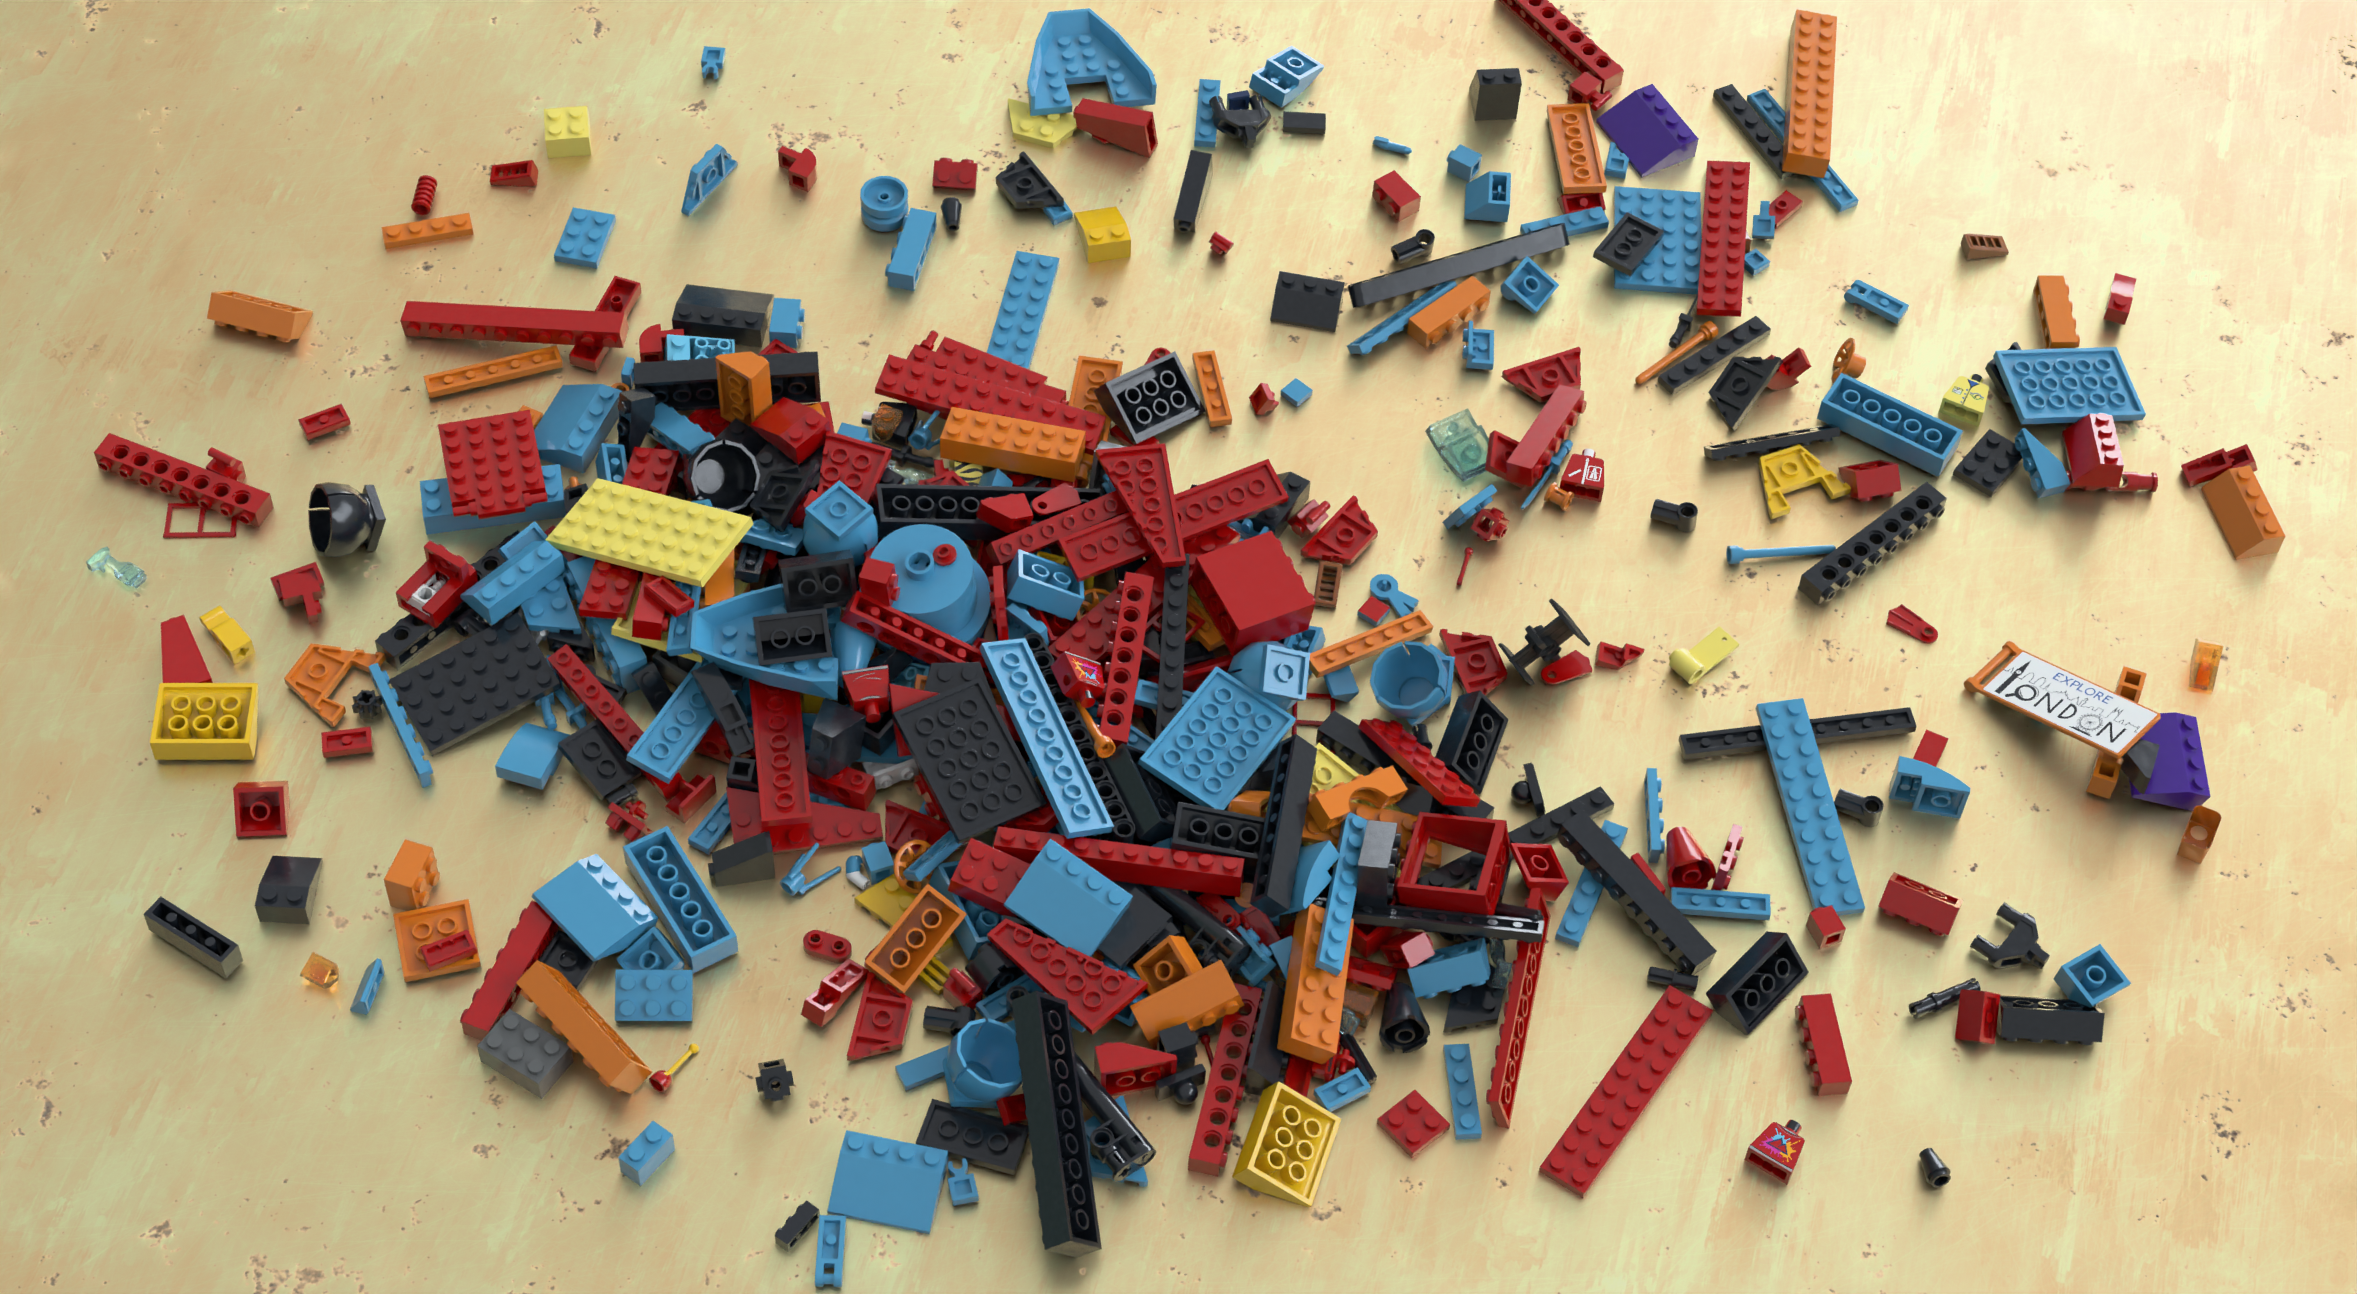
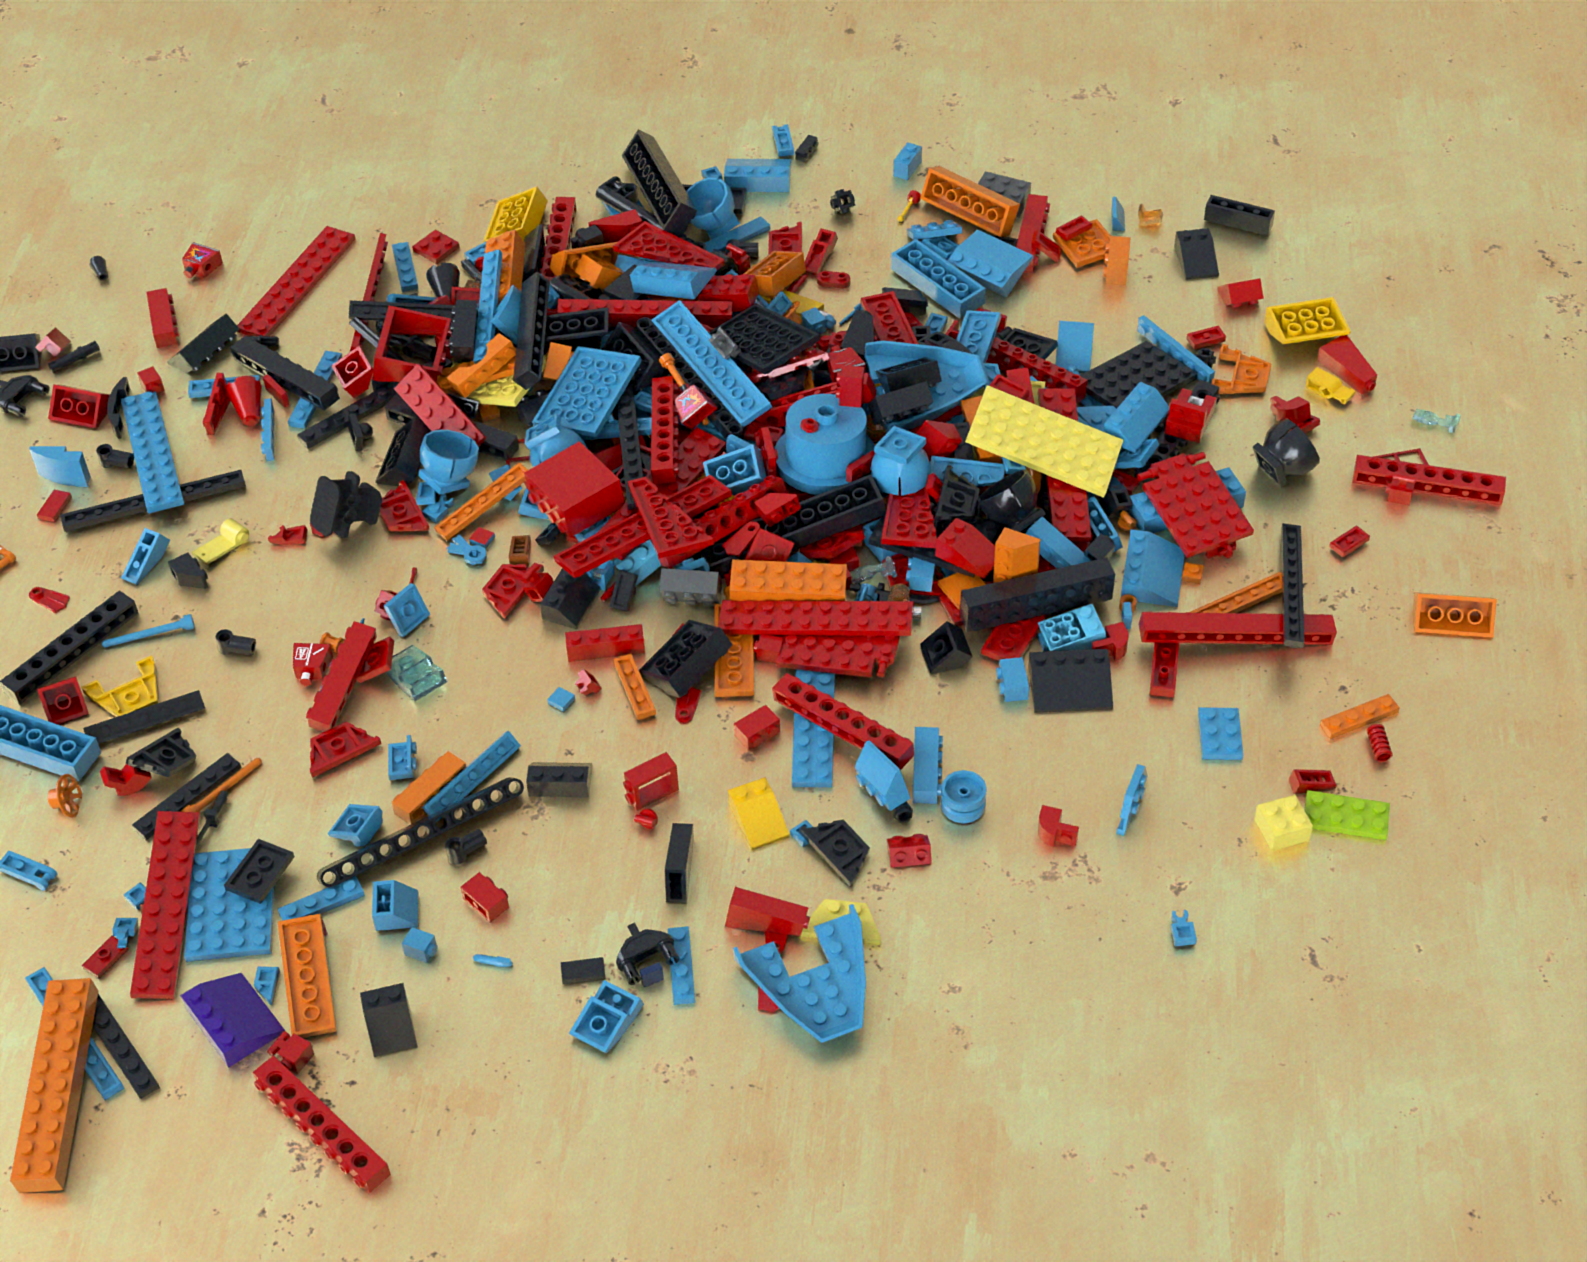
camera: 175 degrees right, 5 degrees down
none -> black slope [107,377,131,439]
none -> dark azure slope [121,528,170,585]
none -> black slope [168,552,208,589]
none -> red brick [565,624,645,662]
none -> red window [623,752,679,811]
none -> dark grey hips [709,327,740,360]
none -> red brick [734,705,780,751]
none -> red plate [745,527,794,562]
none -> red brick [772,673,914,771]
none -> dark azure slope [855,740,911,811]
none -> red slope [916,420,962,463]
none -> black slope [920,621,973,674]
none -> red tile [1031,230,1062,262]
none -> black plate [1281,523,1305,648]
none -> lime plate [1305,790,1390,840]

